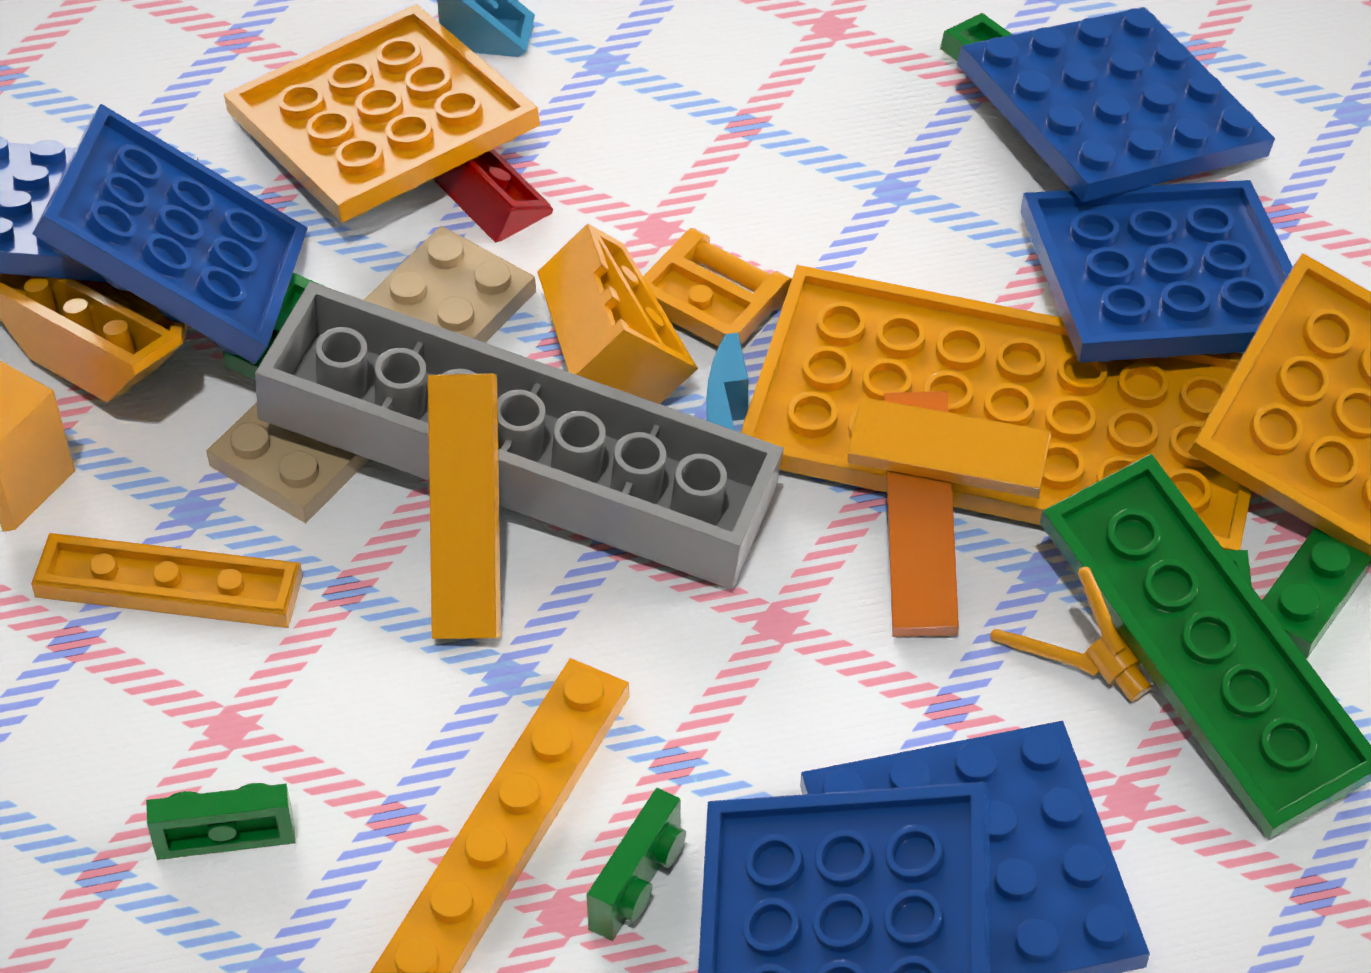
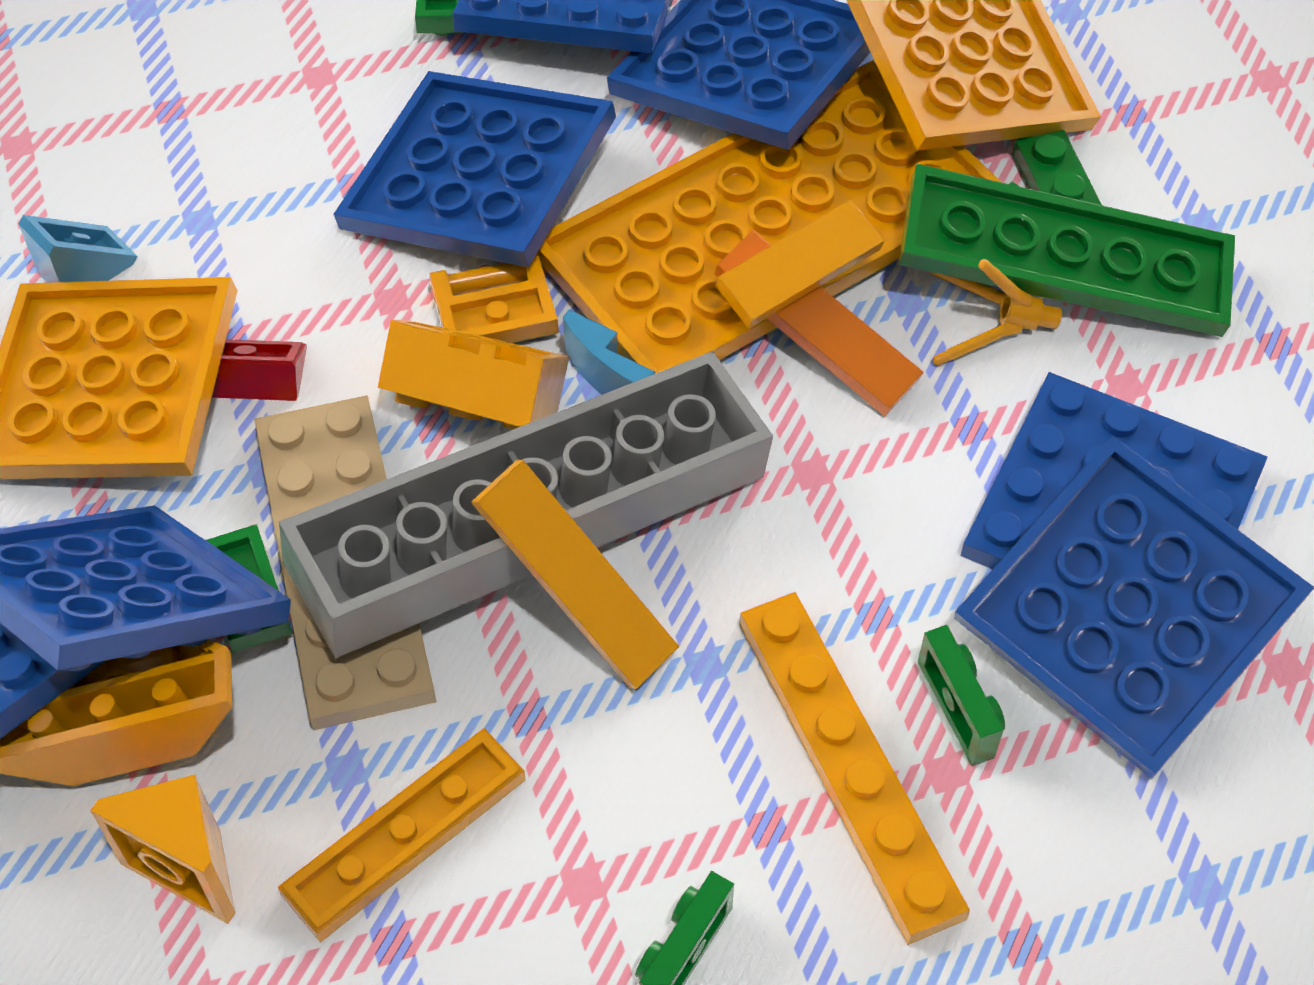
camera: 50 degrees left, 5 degrees up
none -> blue plate [333,71,616,267]

